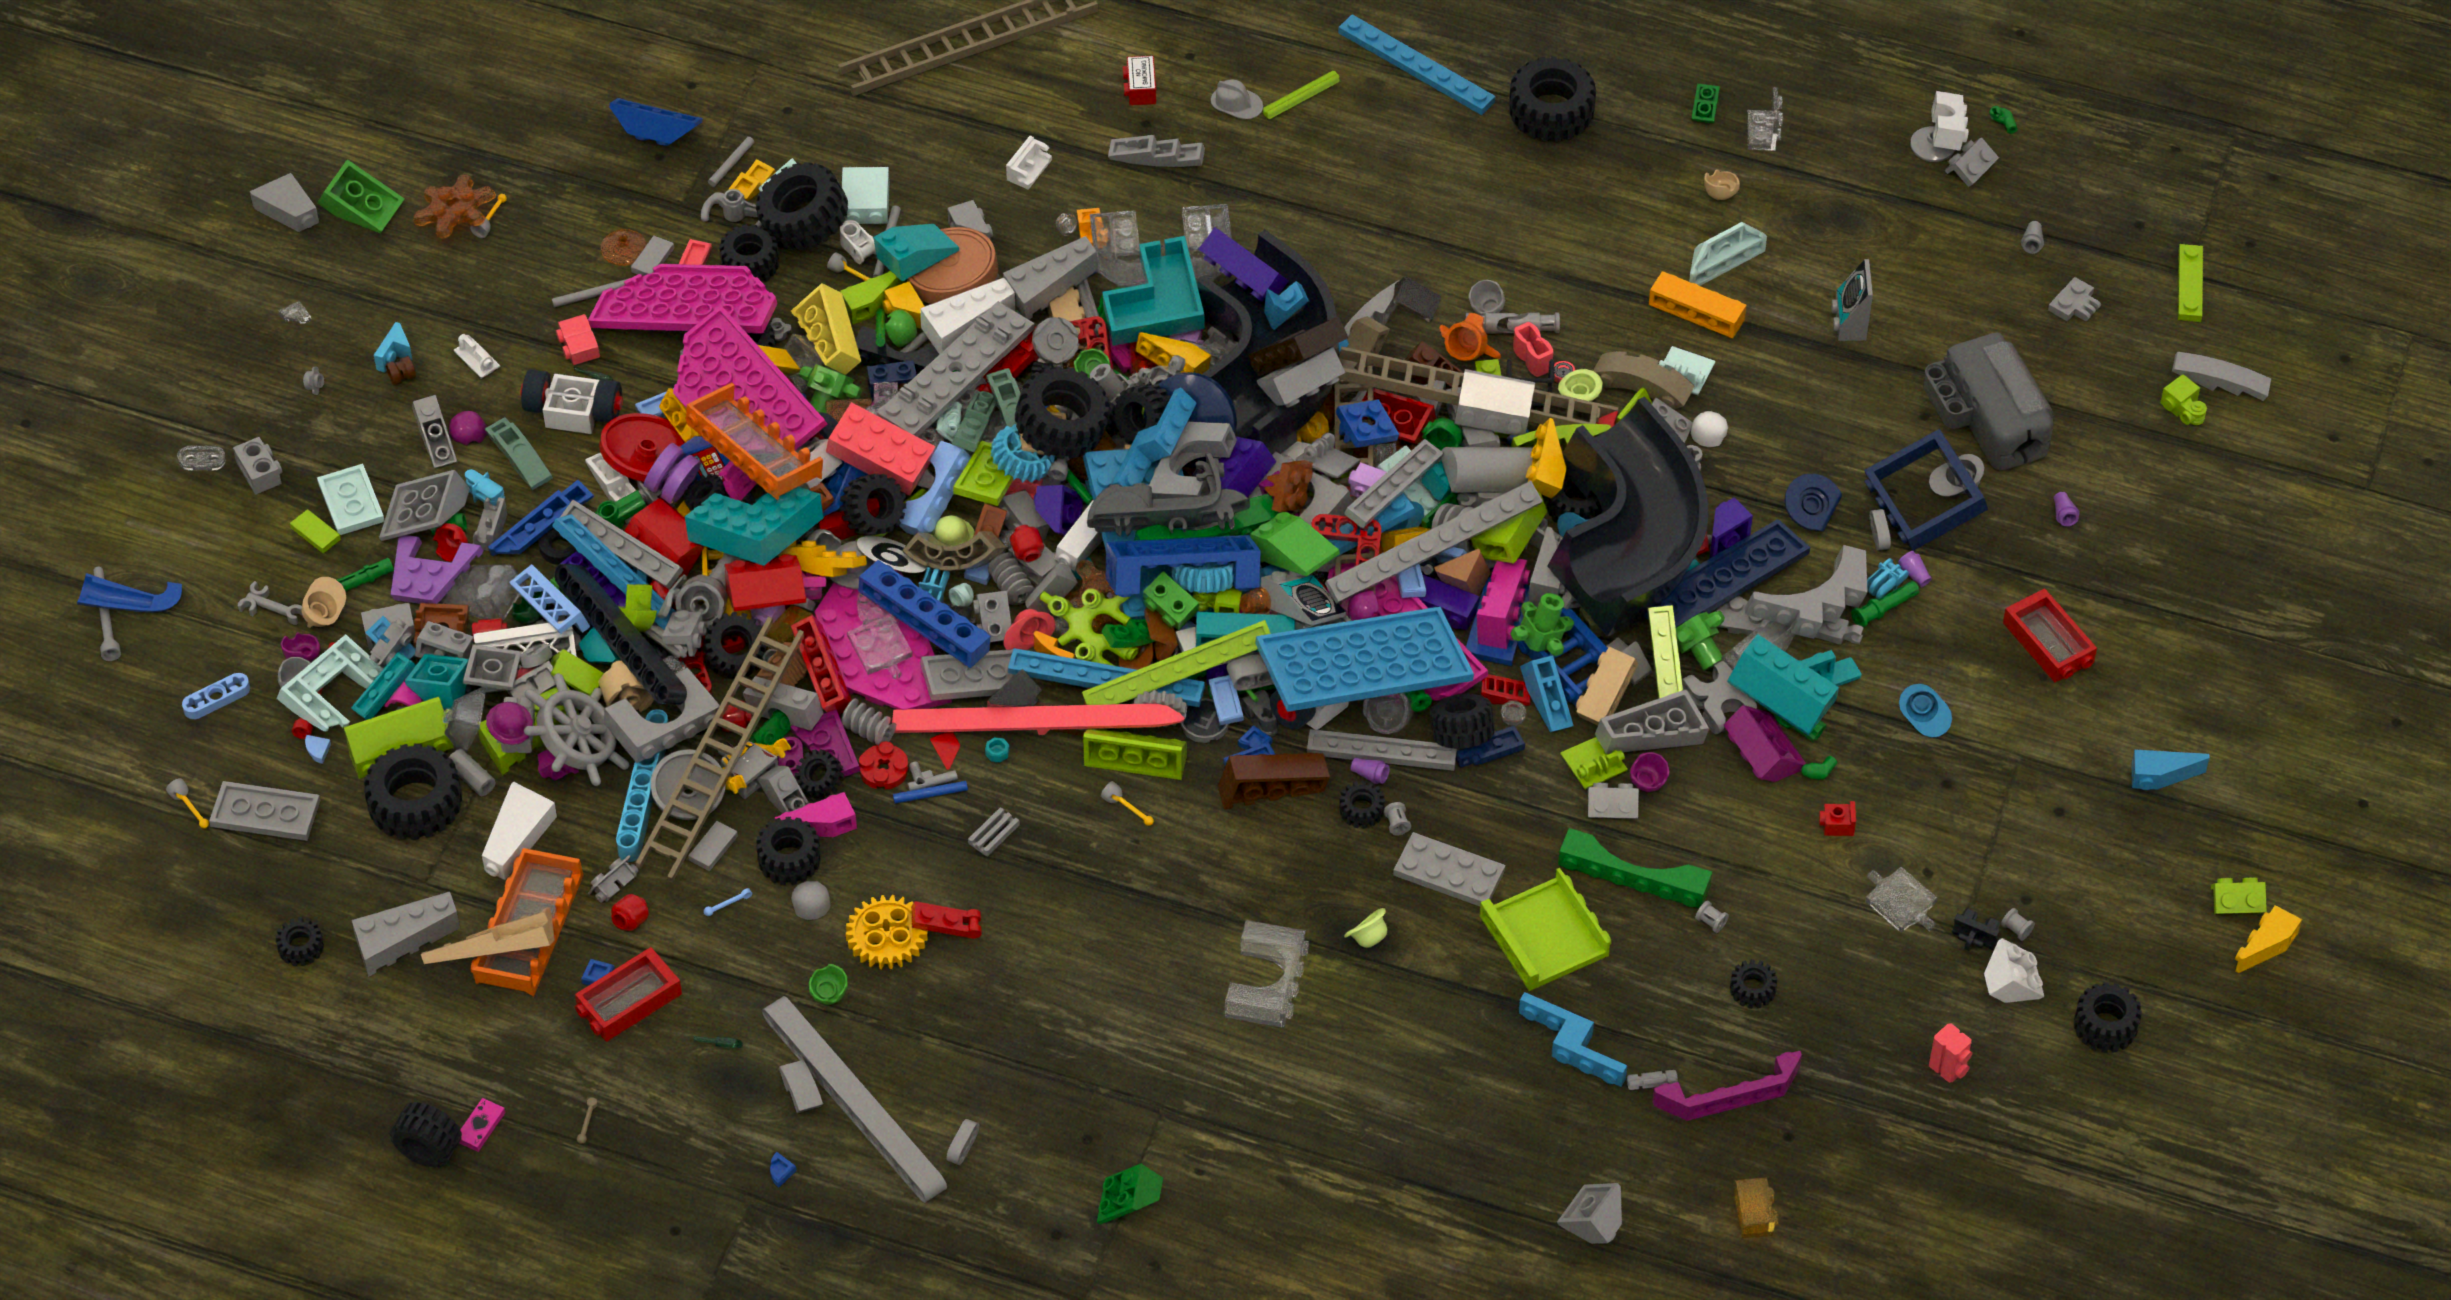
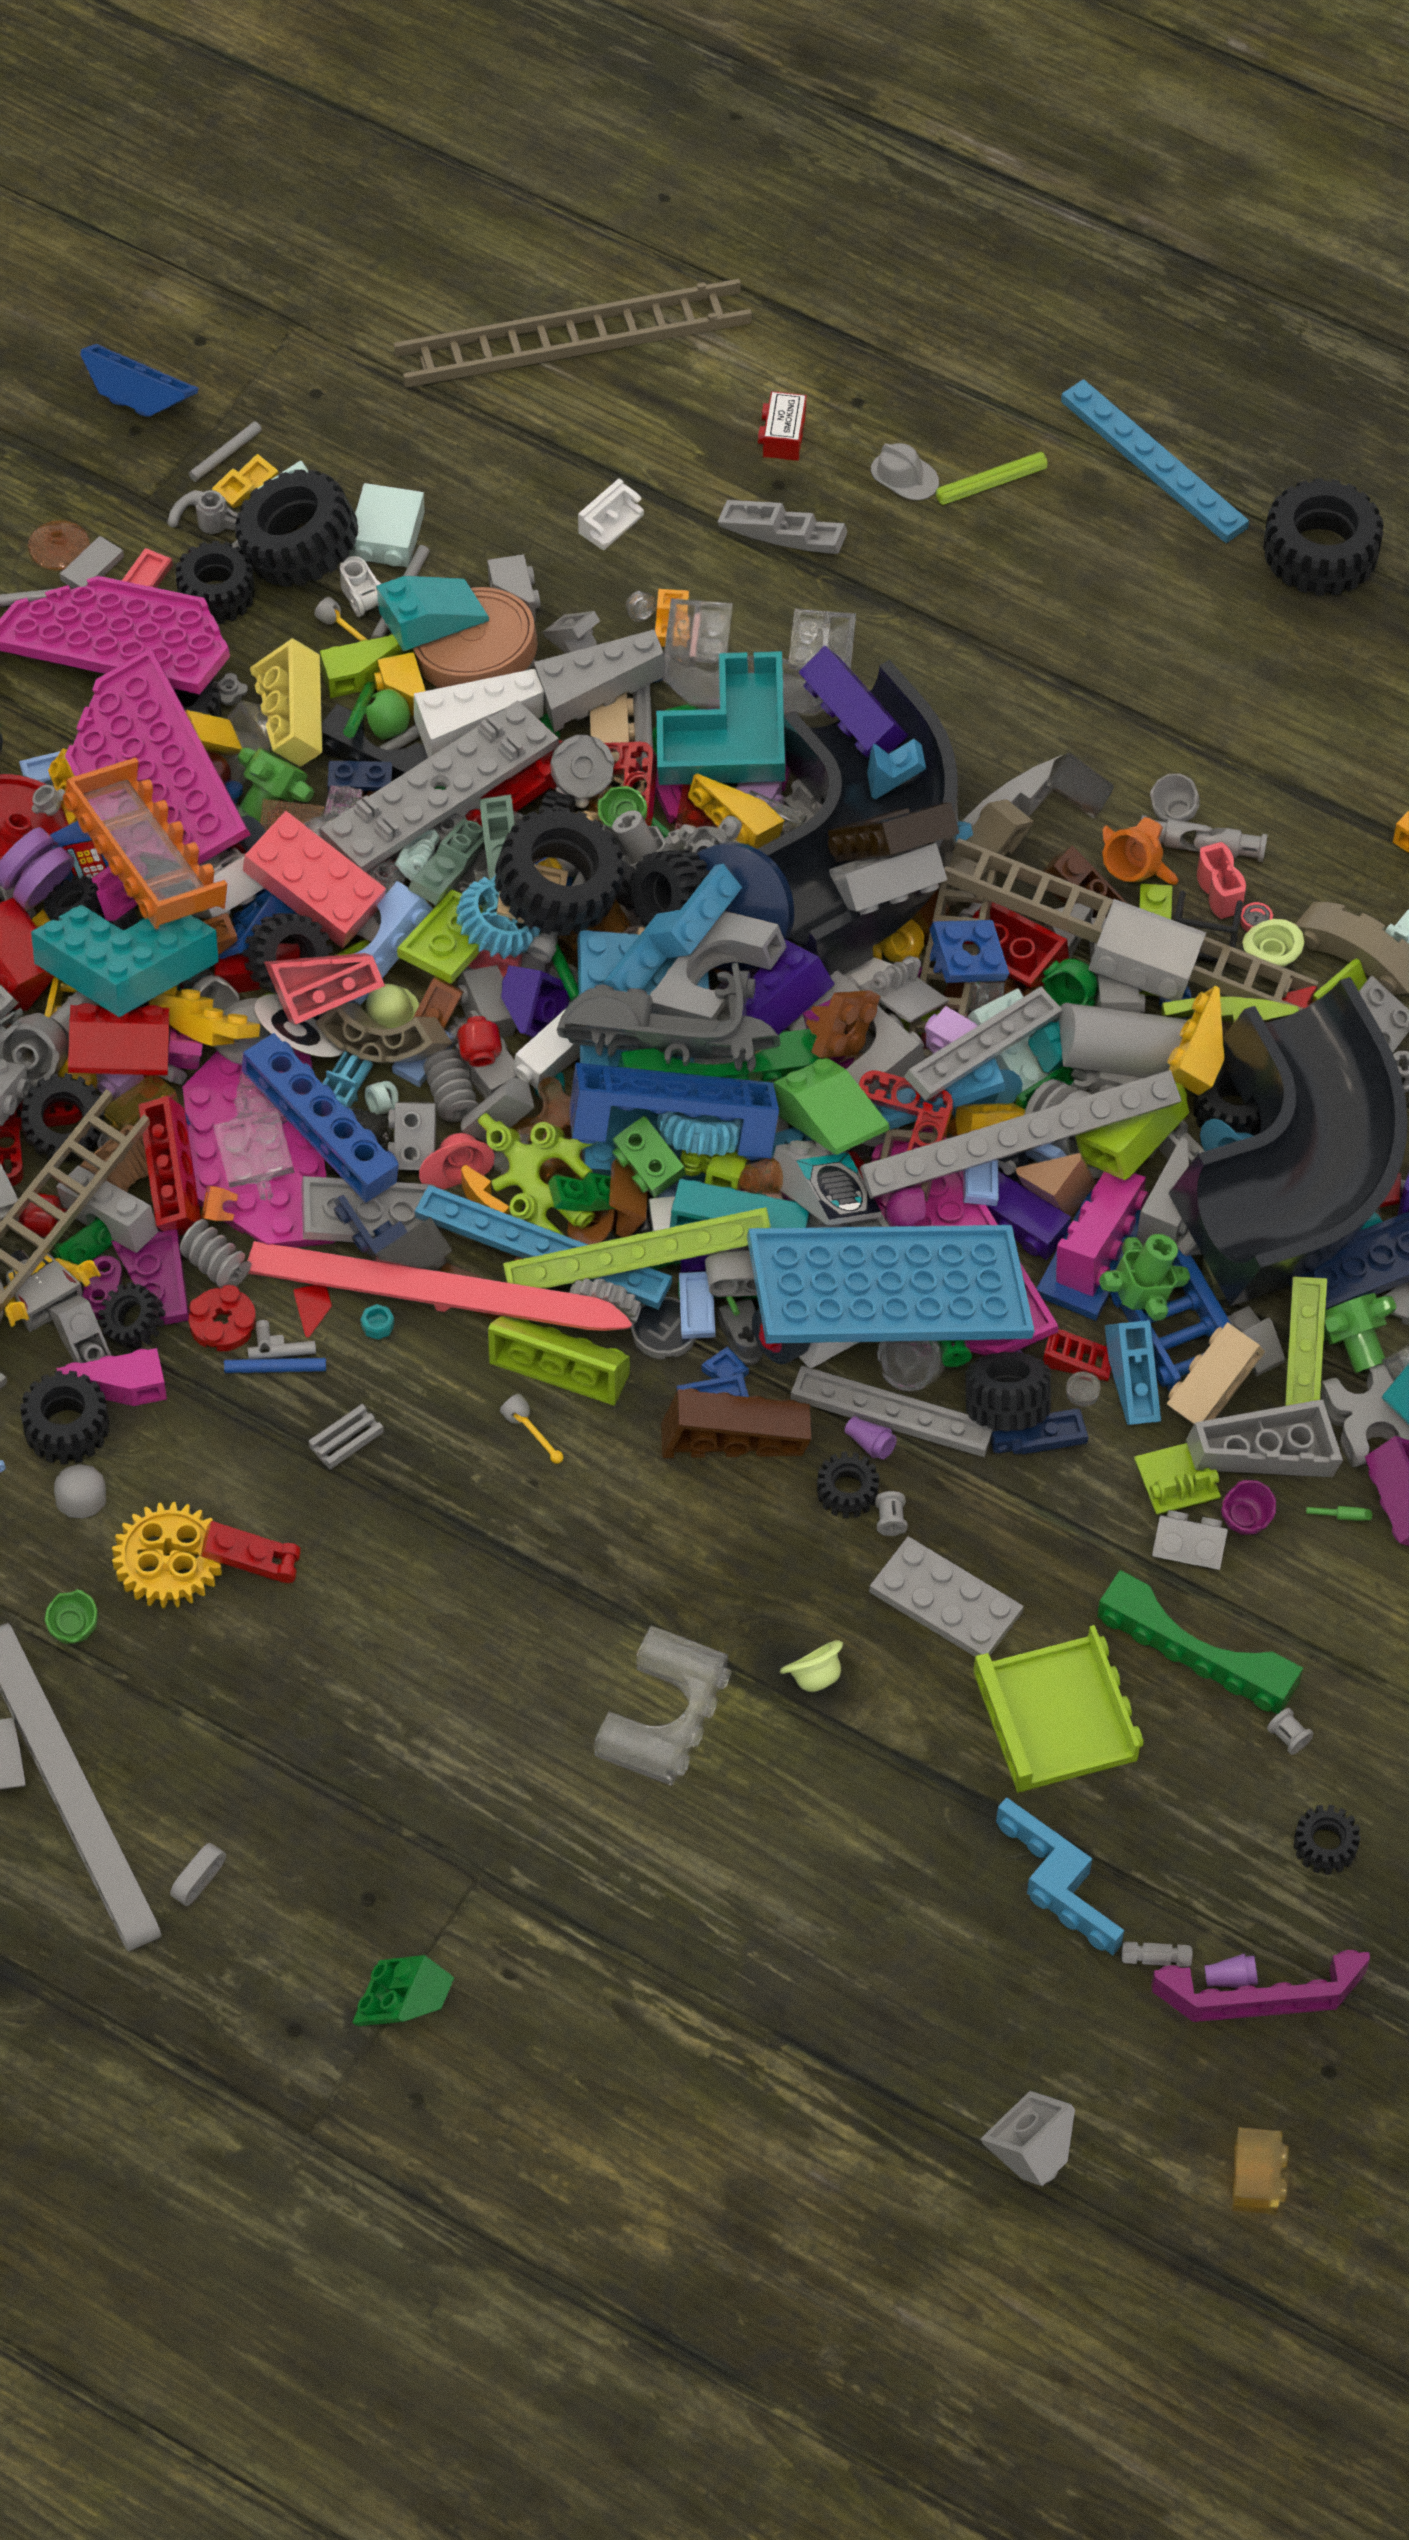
camera: 10 degrees right, 5 degrees up
none -> light grey plate [32,785,66,816]
none -> orange tile [201,1185,238,1221]
none -> coral wedge [264,953,385,1025]
none -> dark blue bracket [333,1195,408,1256]
none -> light grey slope [542,611,600,653]
none -> medium lavender cone [1204,1953,1258,1988]
none -> bright green piece [1306,1506,1372,1521]

